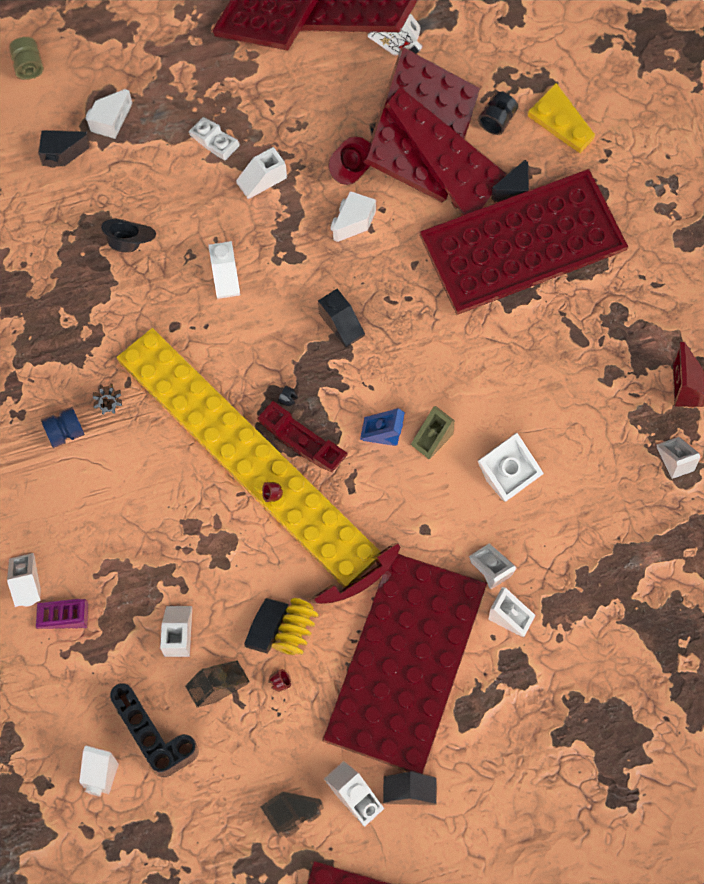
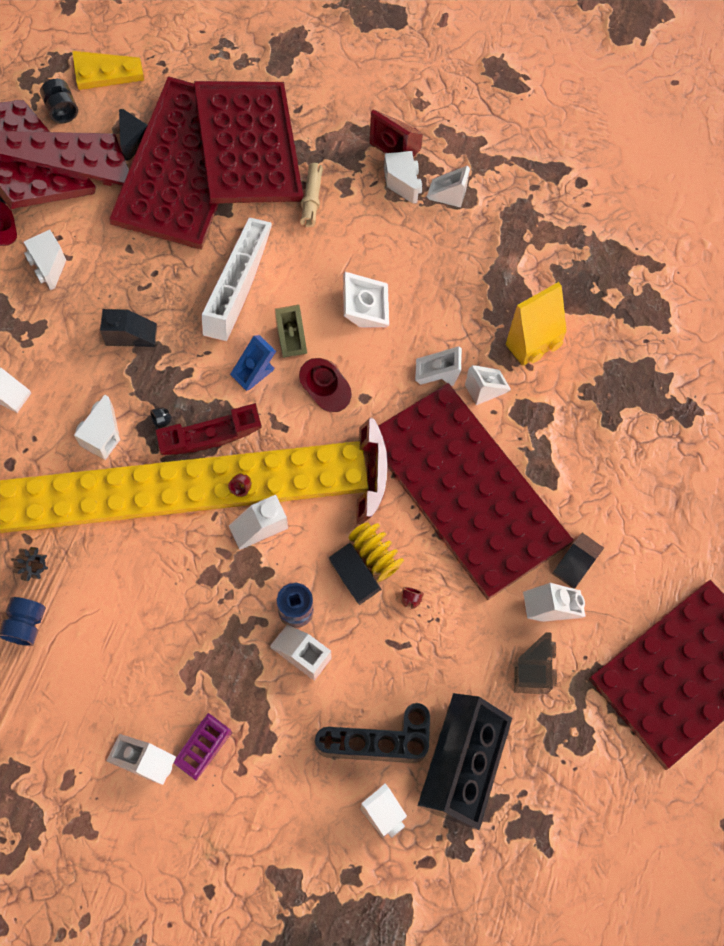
camera: 60 degrees left, 0 degrees up
clear smoke slope [185,660,250,708] -> none
none -> white slope [74,395,120,460]
none -> dark red plate [194,81,304,204]
none -> white slope [202,217,272,341]
none -> white slope [229,495,288,550]
none -> dark blue wheel [276,582,314,628]
none -> dark red piece [299,358,352,412]
none -> tan pin [300,163,323,227]
none -> white slope [384,151,422,203]
none -> black slope [417,693,512,831]
none -> yellow slope [505,282,567,366]

